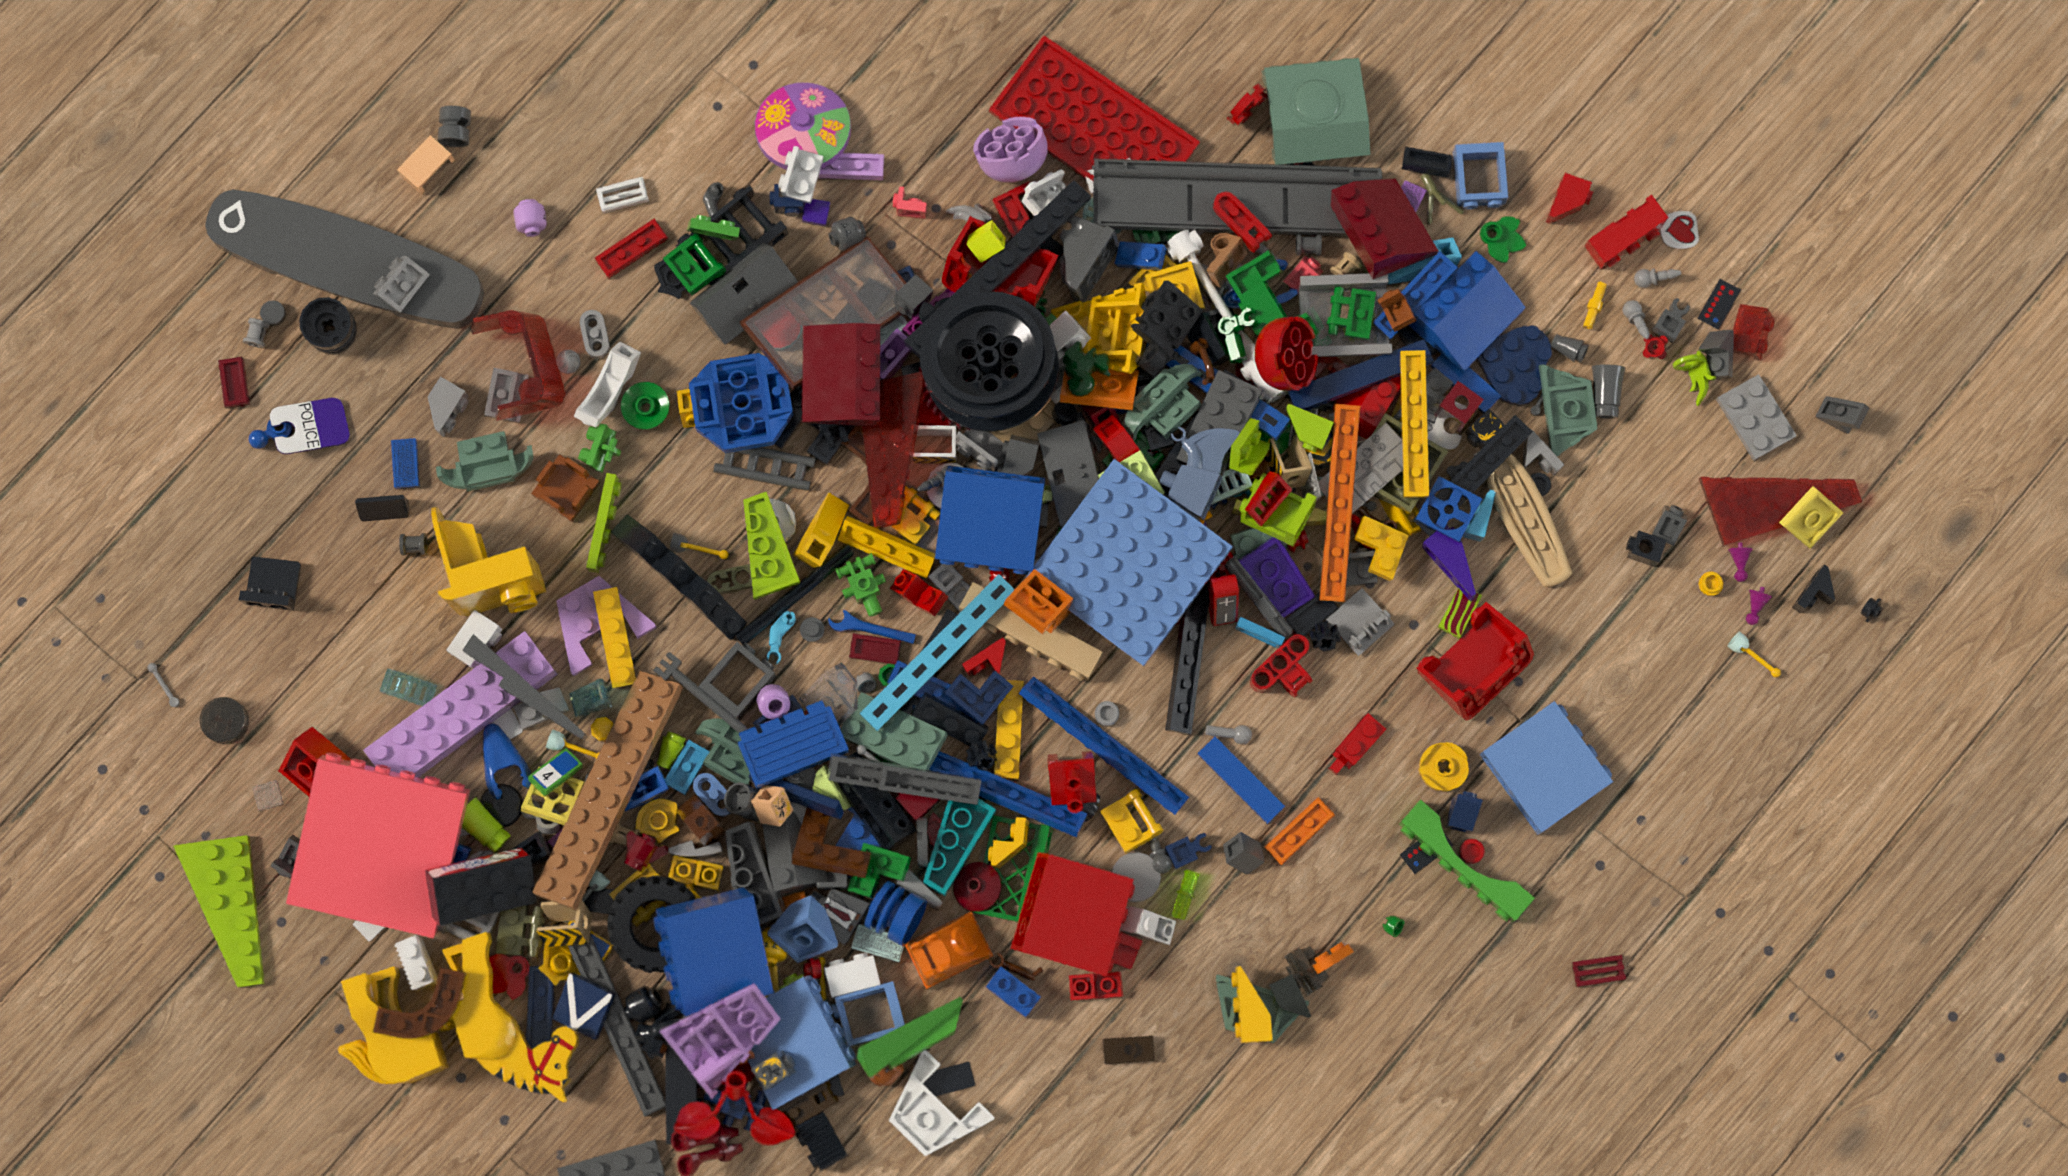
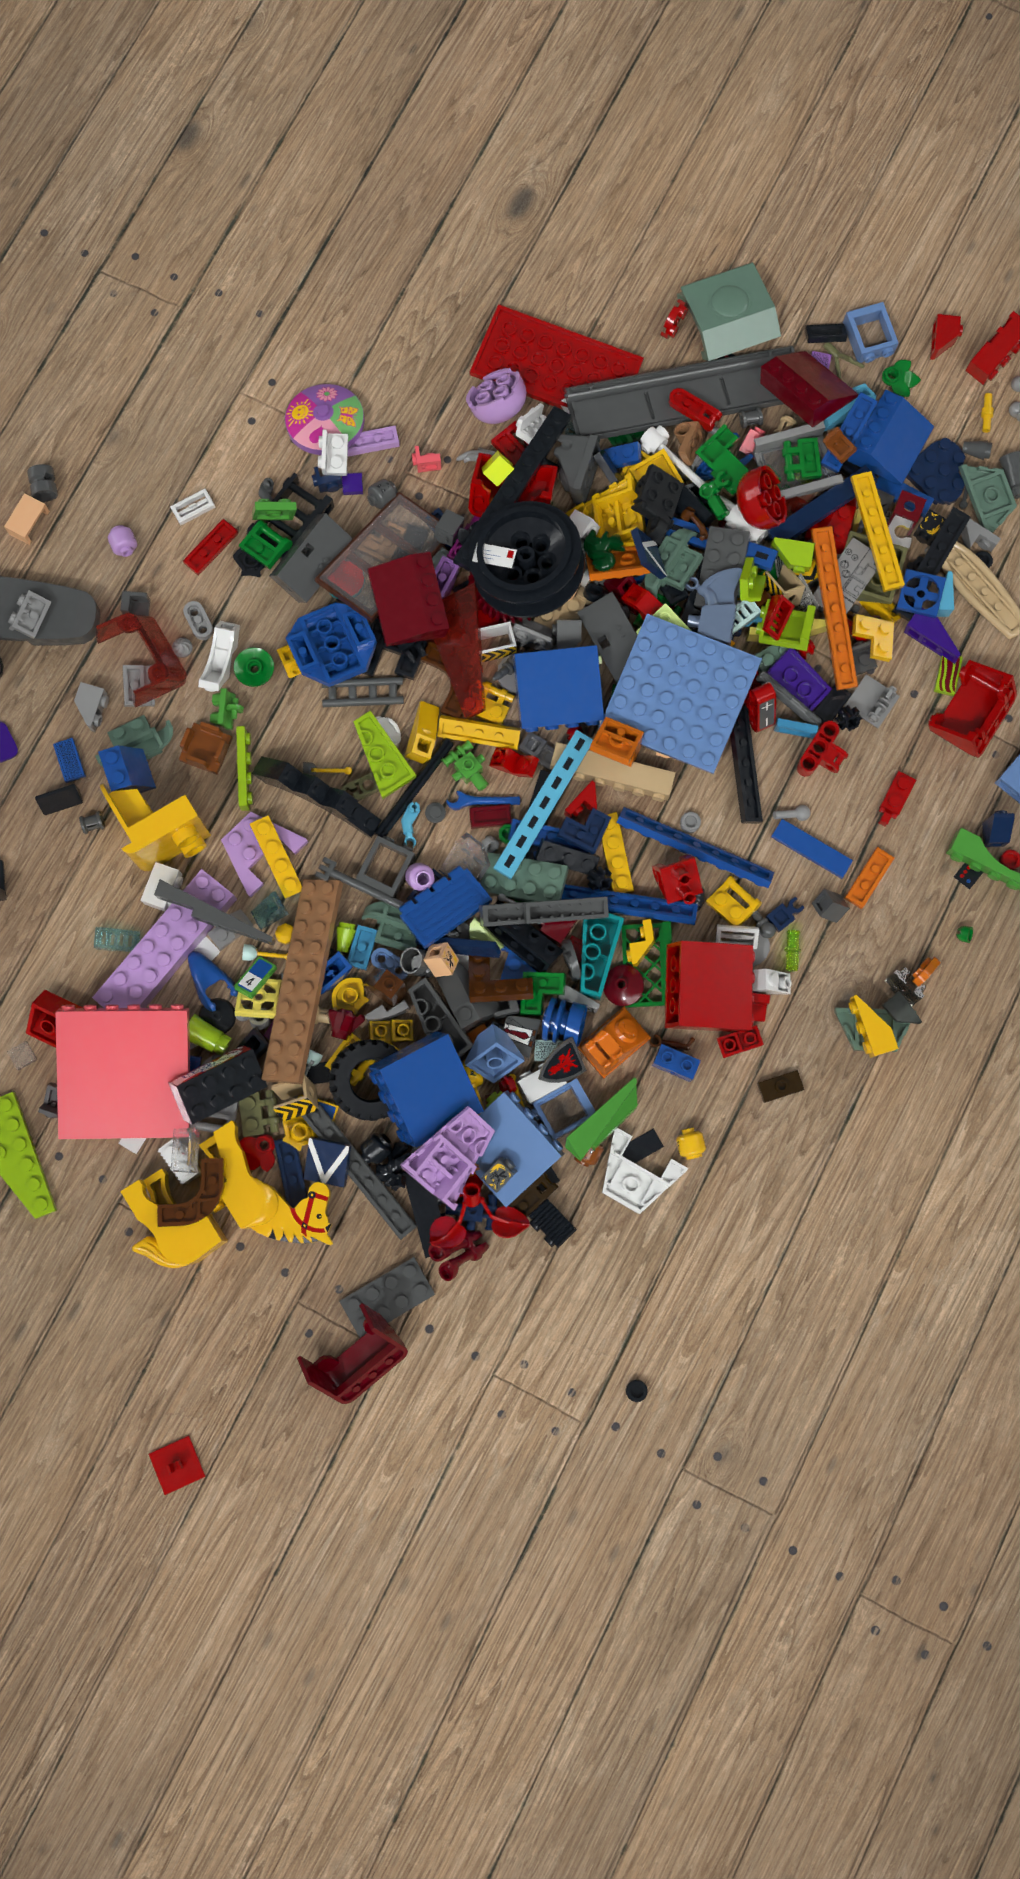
camera: 15 degrees left, 0 degrees up
yellow plate [1418,742,1469,792] -> none
none -> blue slope [98,745,156,793]
none -> dark grey panel [120,591,151,619]
none -> clear slope [171,1127,200,1173]
none -> white sticker [472,544,517,568]
none -> shield [538,1037,587,1083]
none -> black tile [594,449,623,484]
none -> dark blue tile [631,527,667,579]
none -> yellow head [676,1127,706,1160]
none -> white tile [715,924,759,949]

